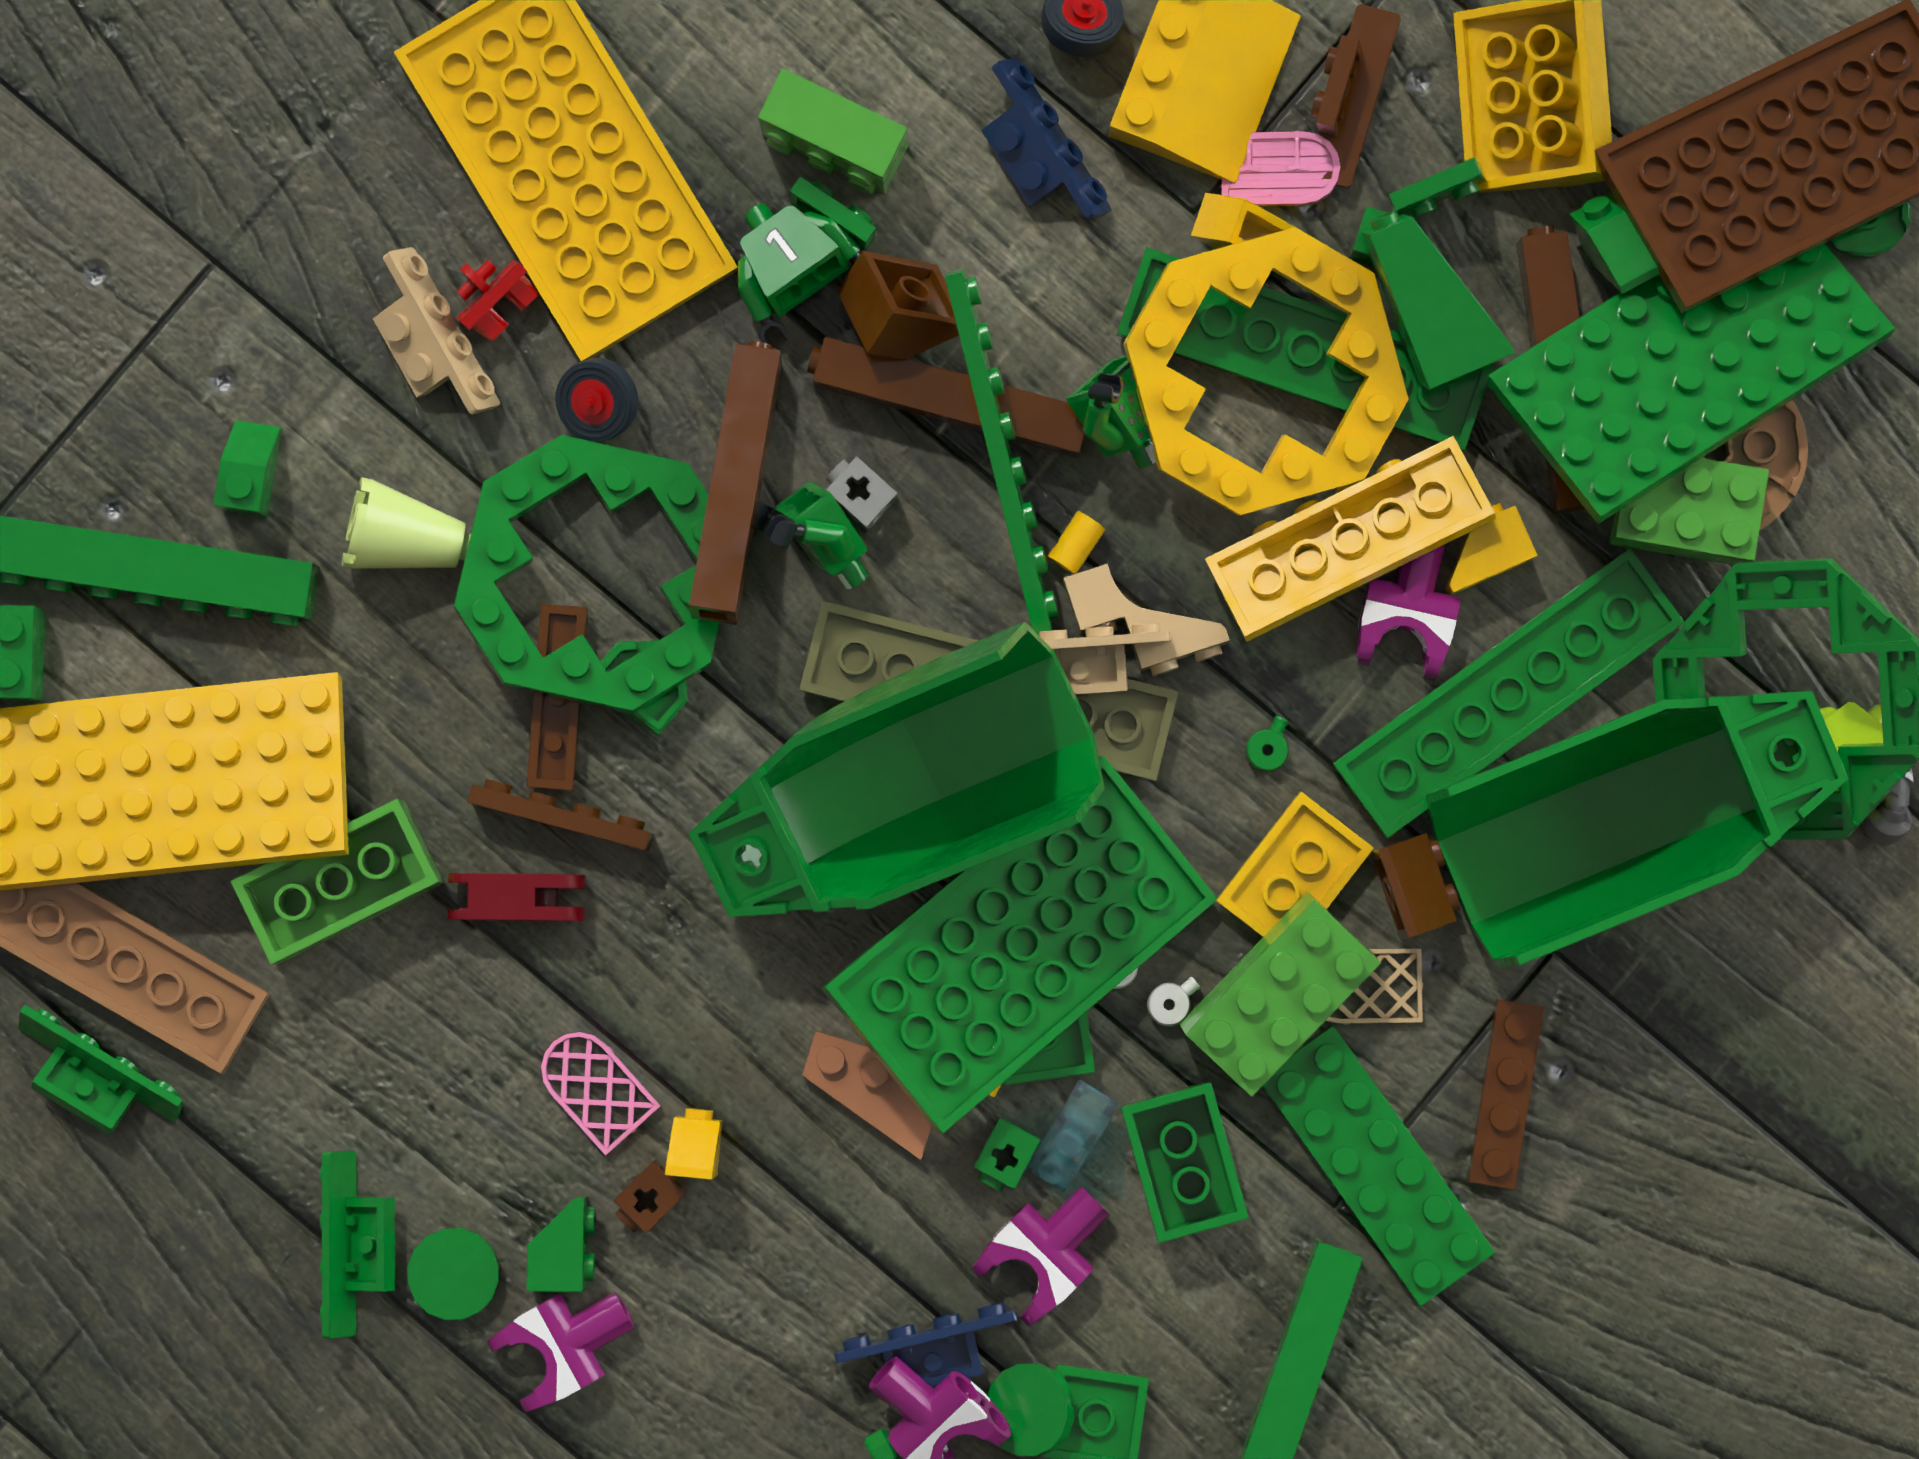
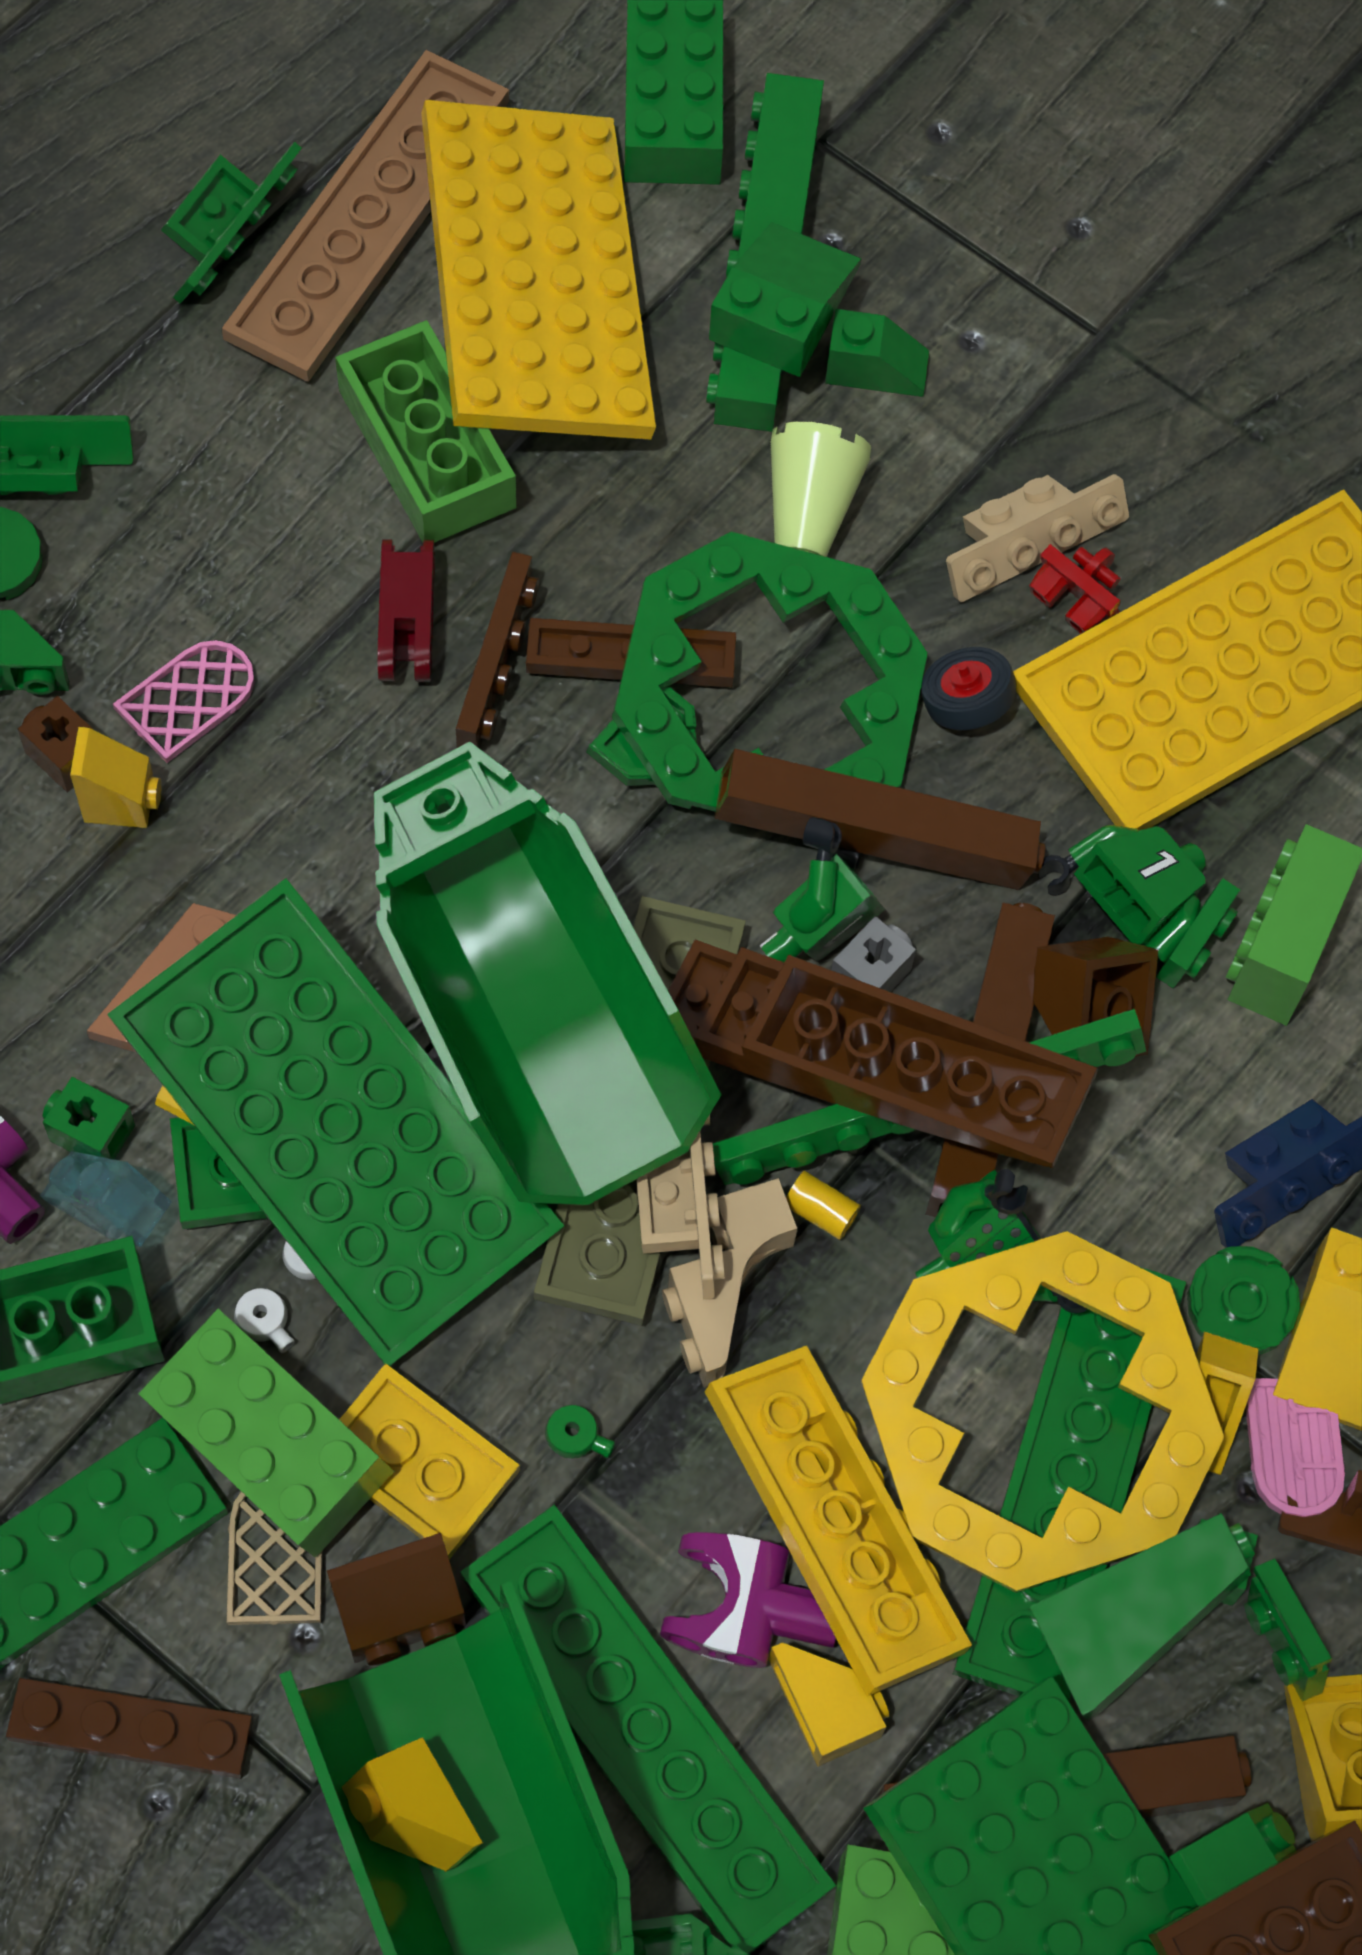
camera: 80 degrees right, 20 degrees down
none -> yellow slope [341,1737,483,1872]
none -> reddish brown slope [668,939,1097,1168]
none -> green slope [709,222,861,377]
none -> green tile [1187,1246,1300,1356]

